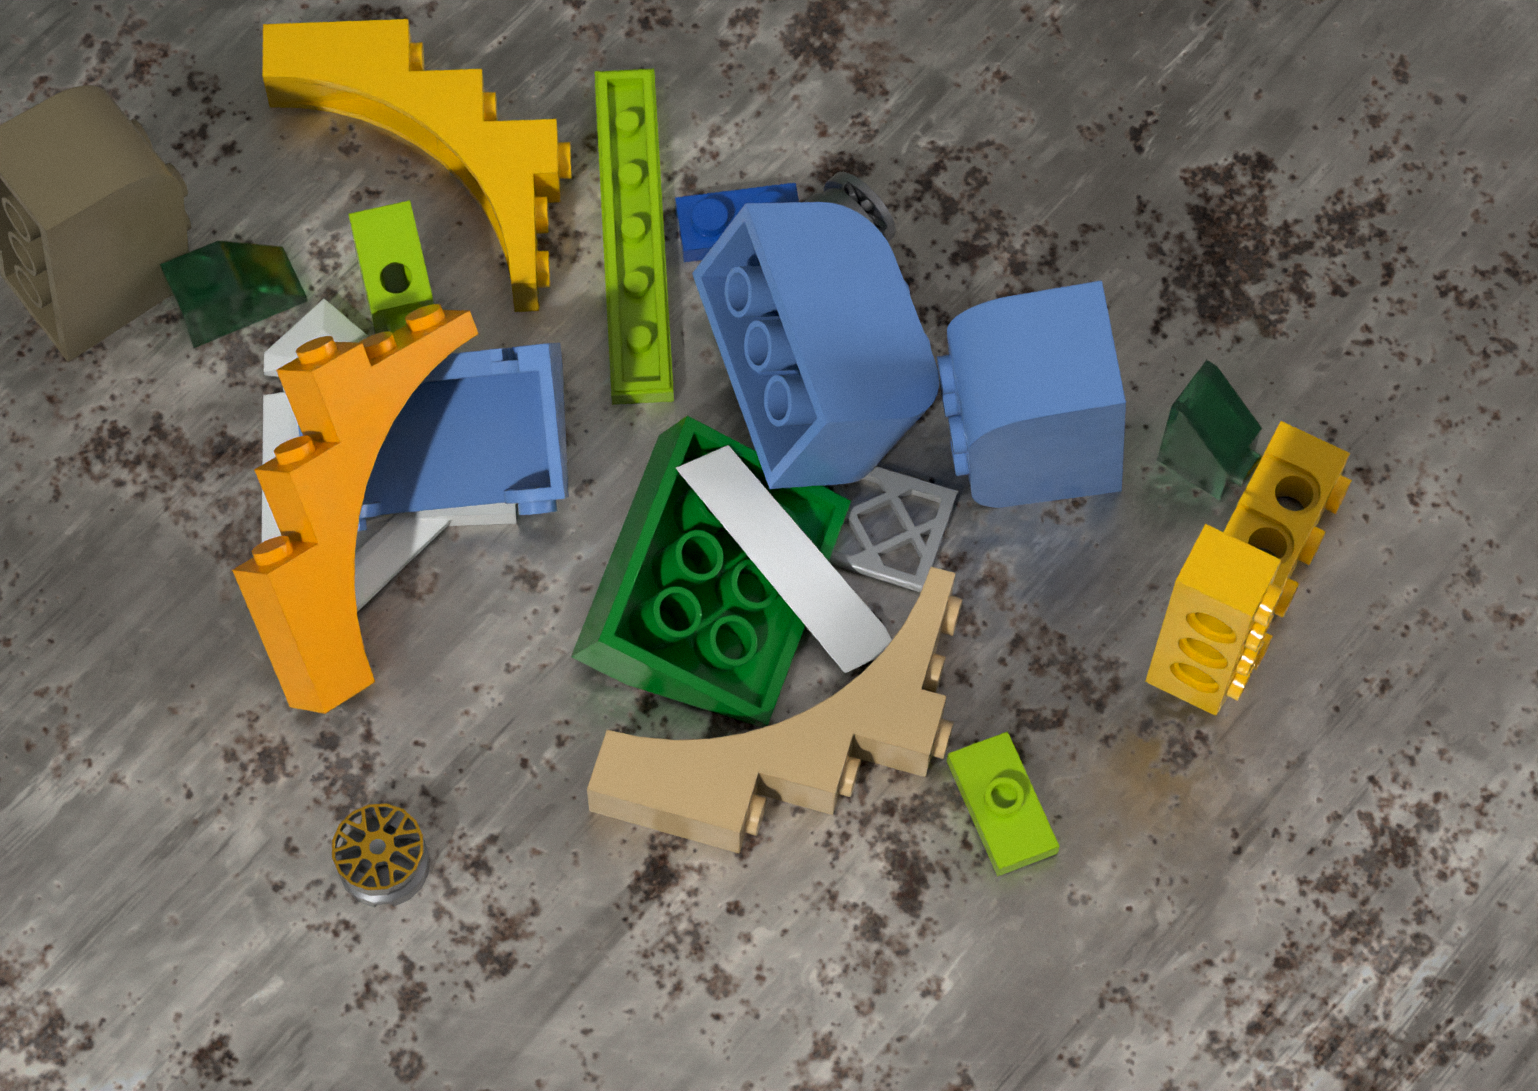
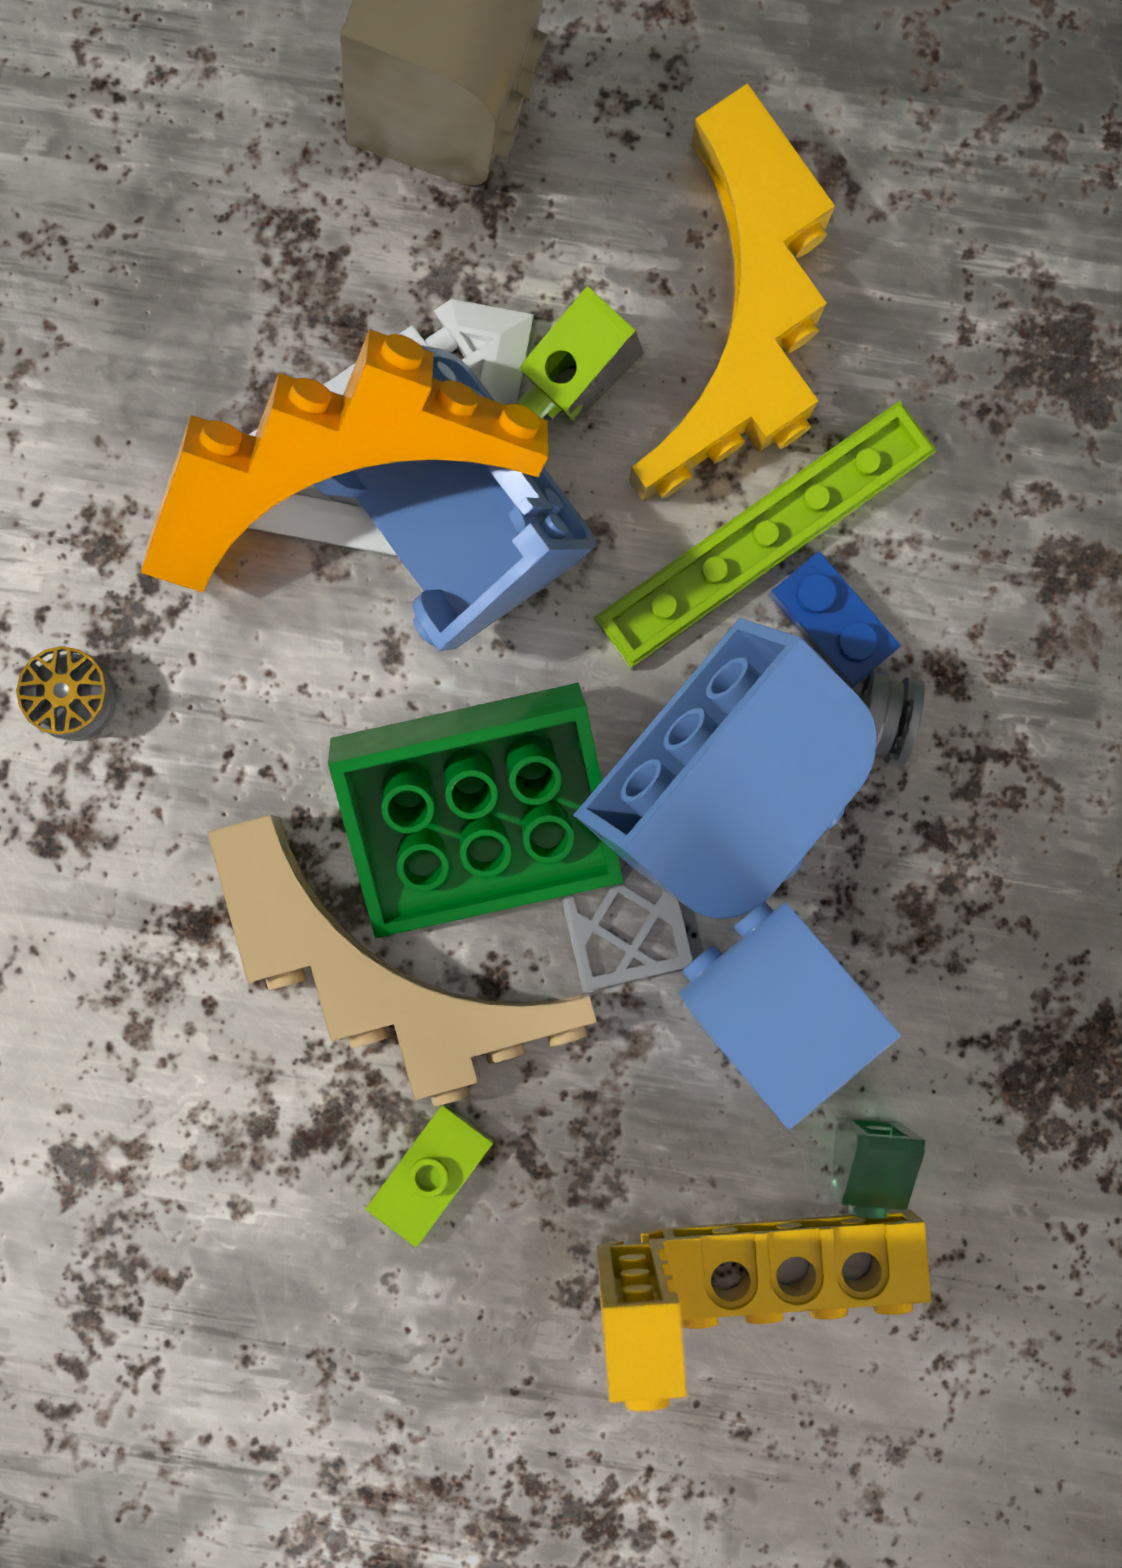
camera: 60 degrees right, 20 degrees up
clear green slope [160,241,308,349] -> none
white sticker [676,445,892,673] -> none

